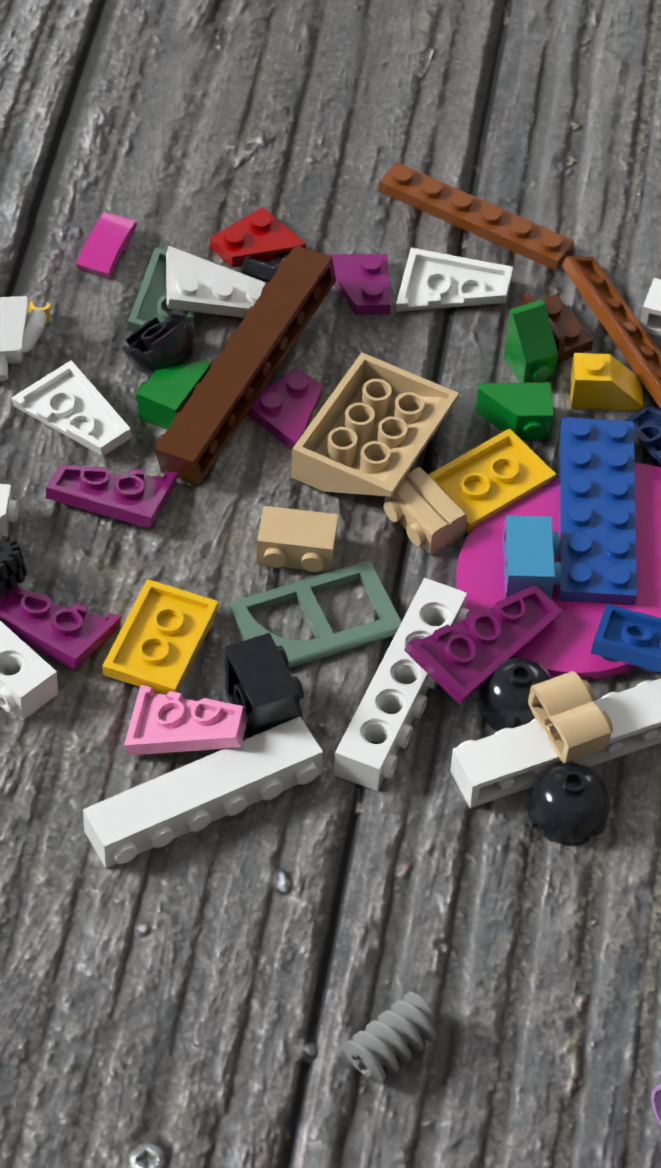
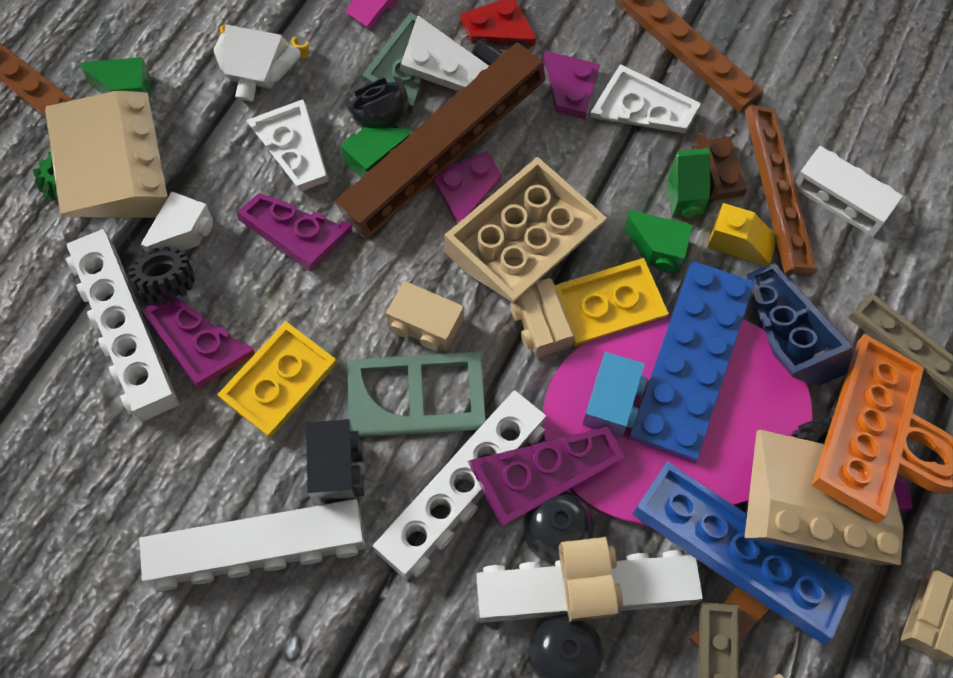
camera: 20 degrees right, 15 degrees up
bright pink wing [124,685,248,755] -> none

